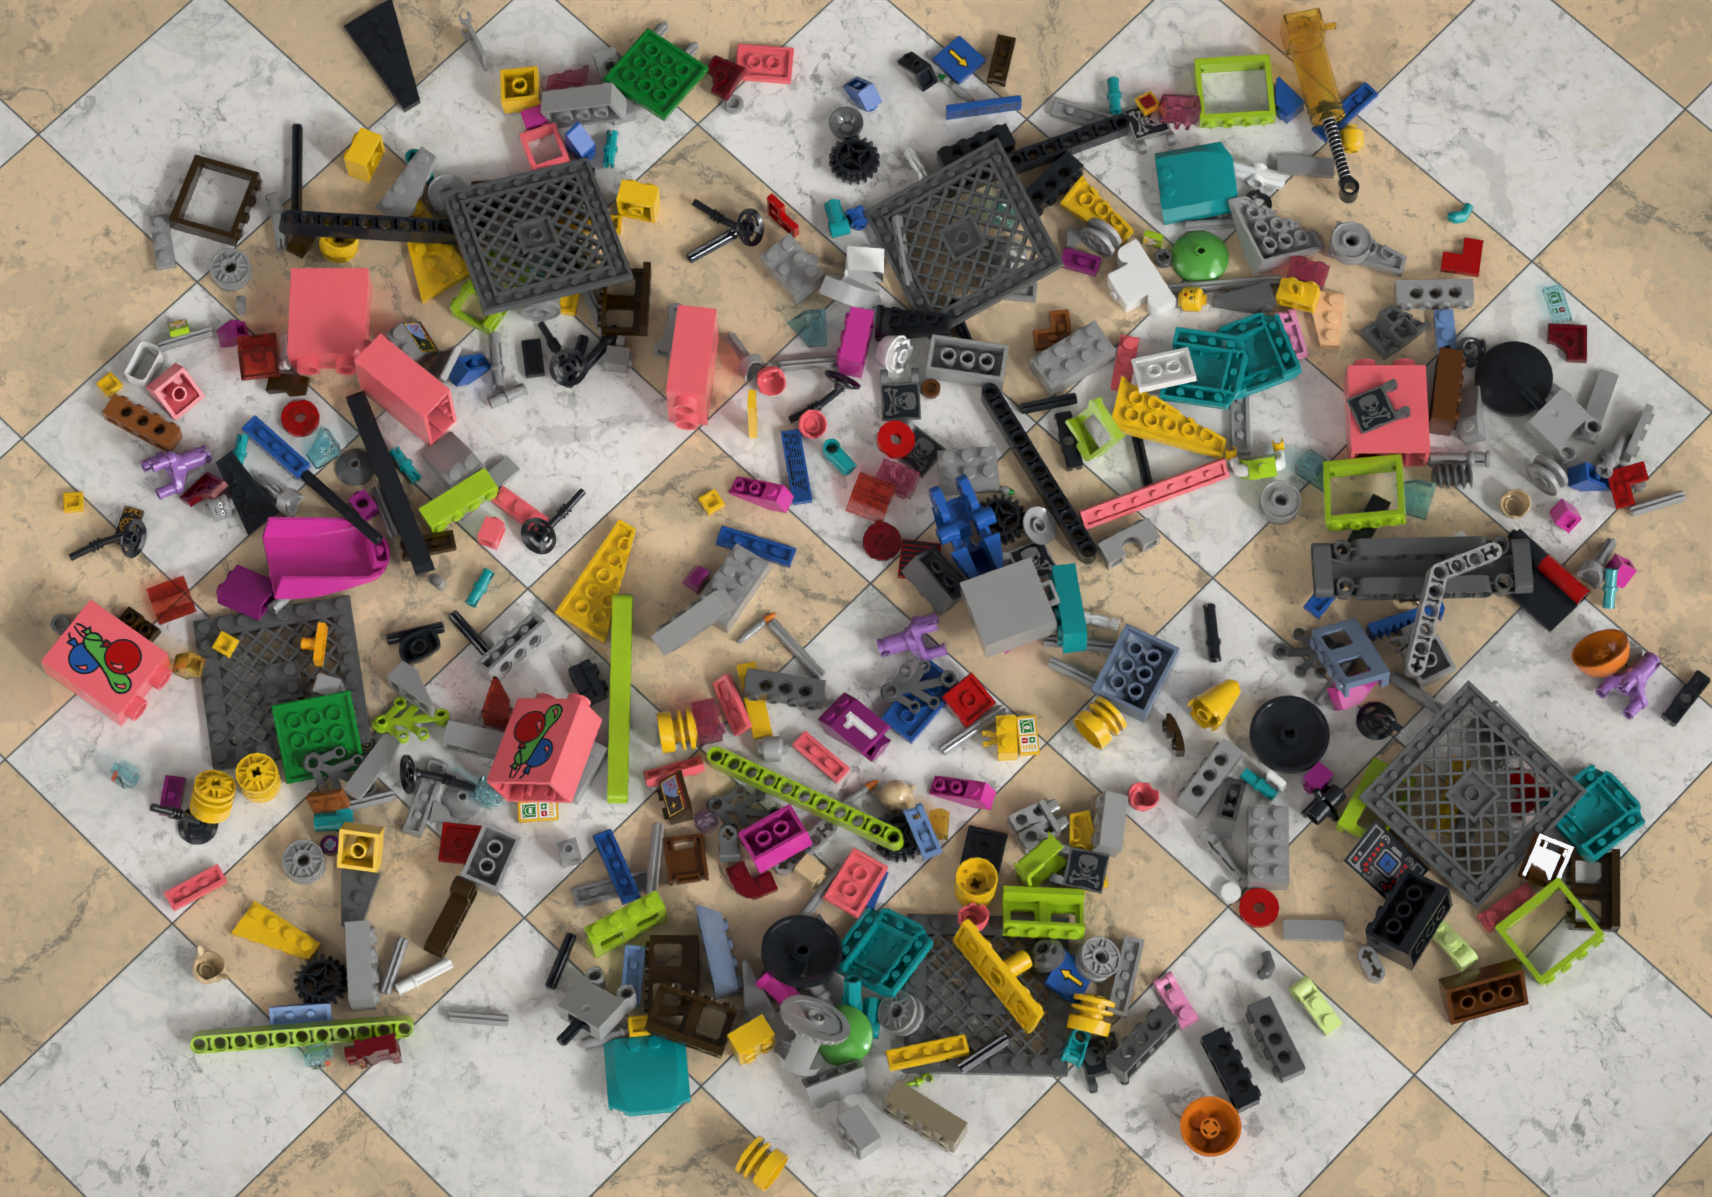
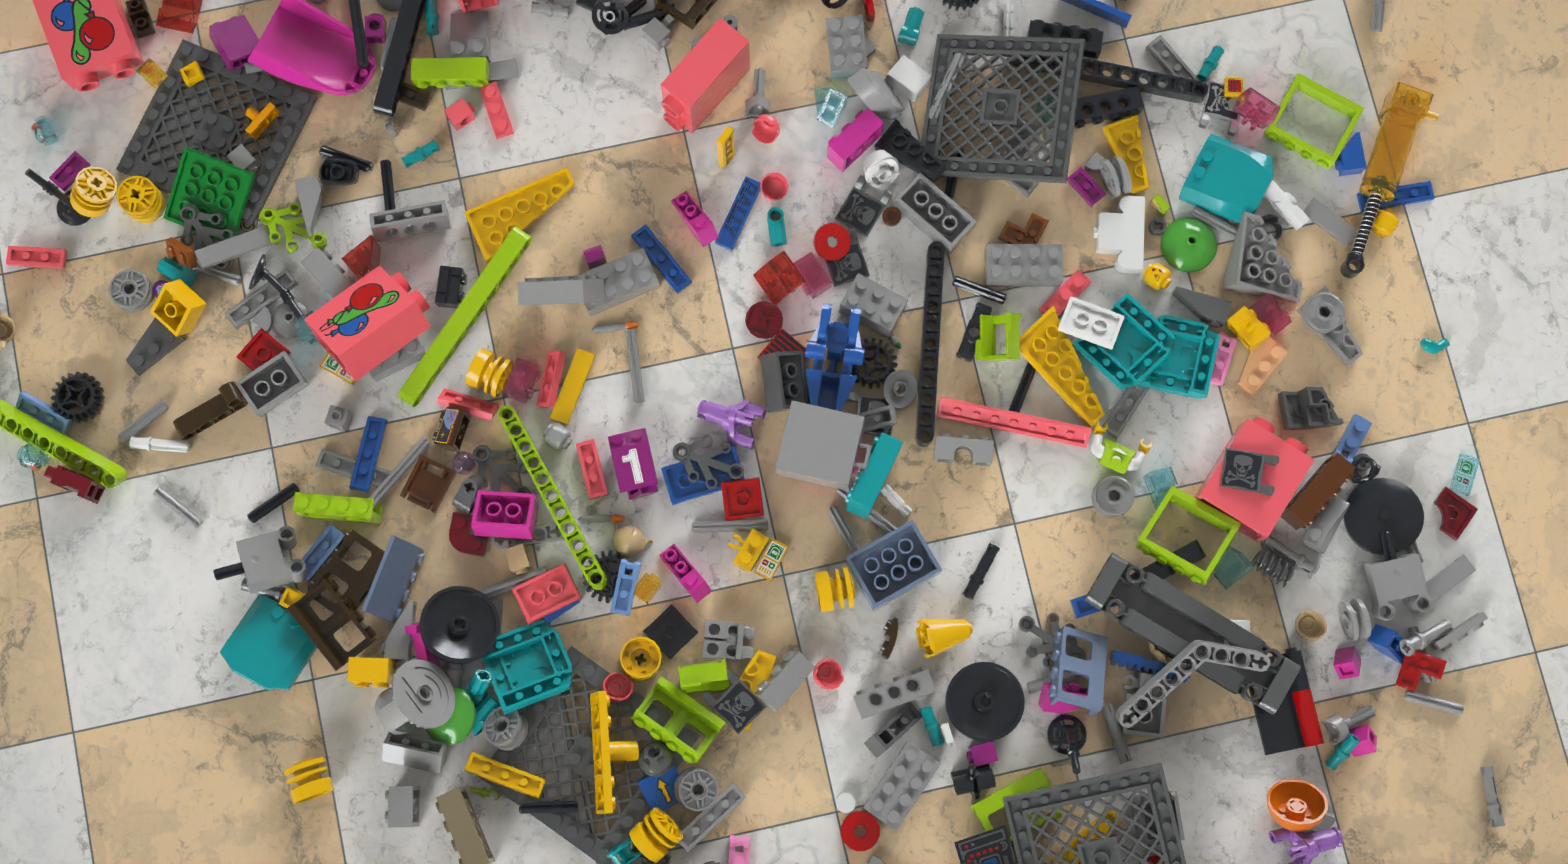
camera: 30 degrees right, 10 degrees up
yellow wing [231,901,322,961] -> none
light grey brick [345,920,380,1012] -> none
black dish [521,488,586,555] -> none
yellow tile [698,488,725,516] -> none
dark grey brick [742,668,826,710] -> none
light grey axle [779,356,836,371] -> none
black dish [788,370,861,424] -> none
blue brick [845,205,868,231] -> none
light grey axle [1168,274,1281,295] -> none
light grey pin [1198,828,1247,882] -> none
light grey brick [1394,279,1474,311] -> none
red tile [1440,237,1484,277] -> none
none -> light grey slope [859,404,897,433]

